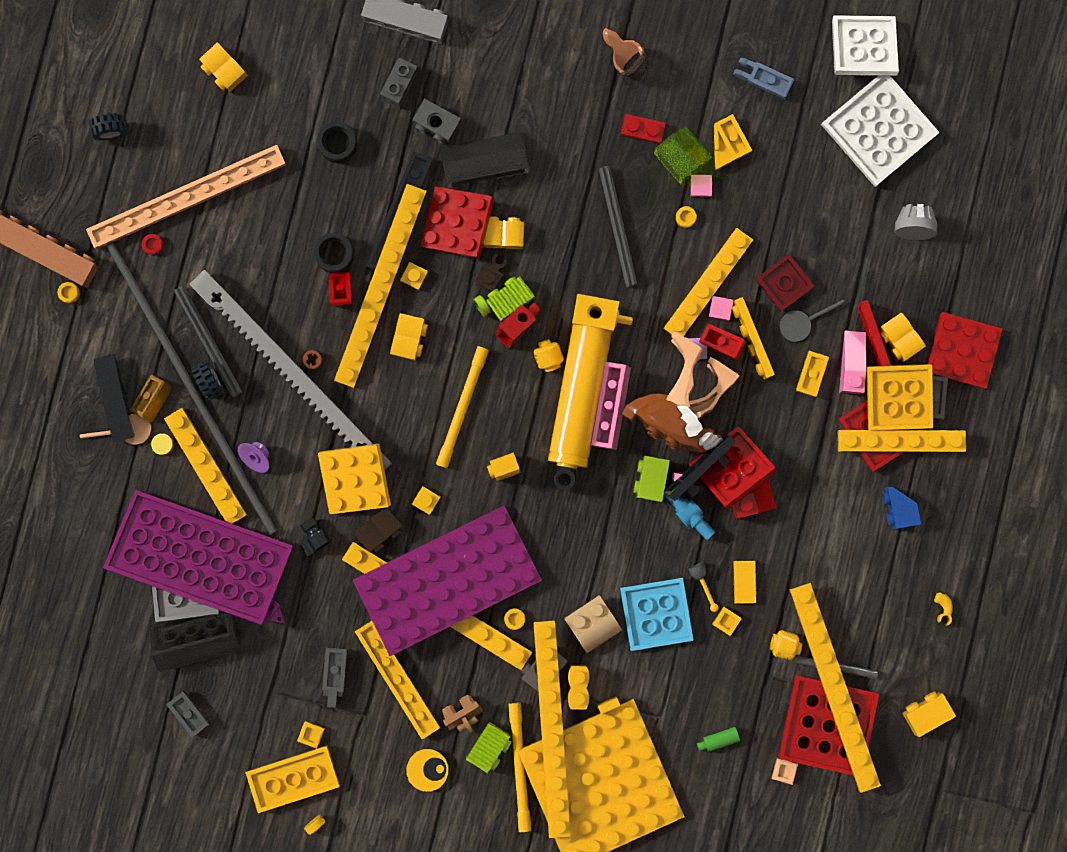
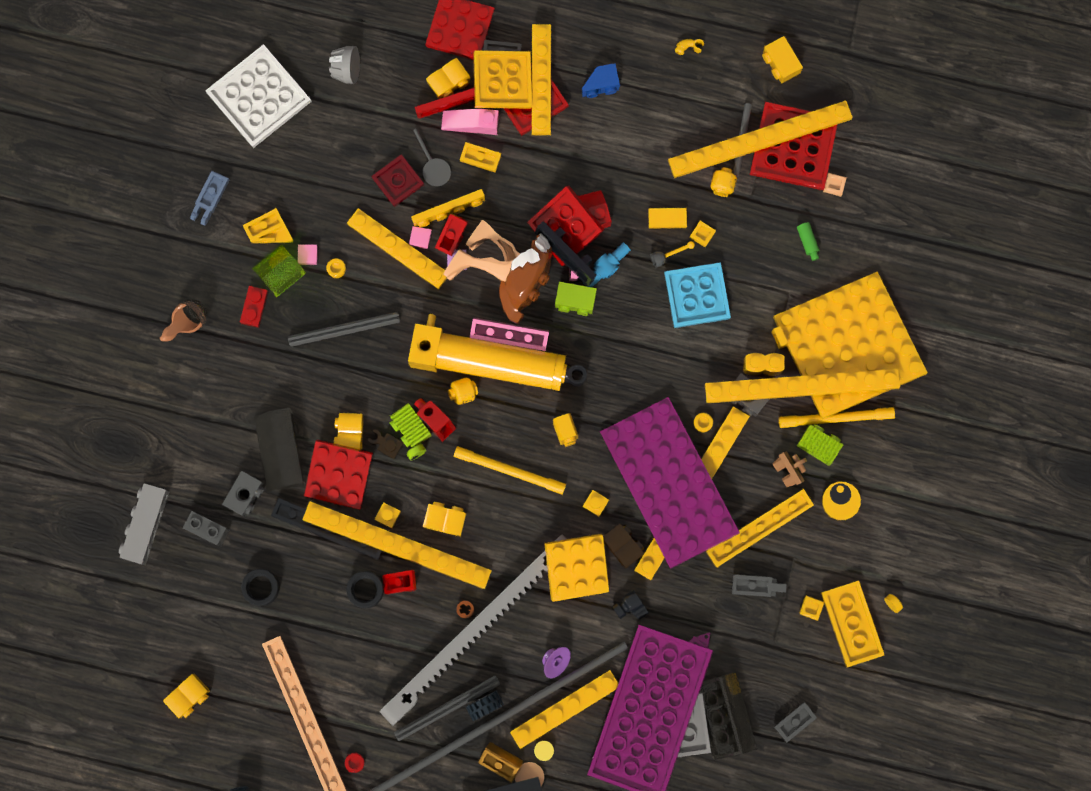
camera: 90 degrees left, 5 degrees down
tan brick [564,595,622,653] -> none
white plate [832,16,899,76] -> none

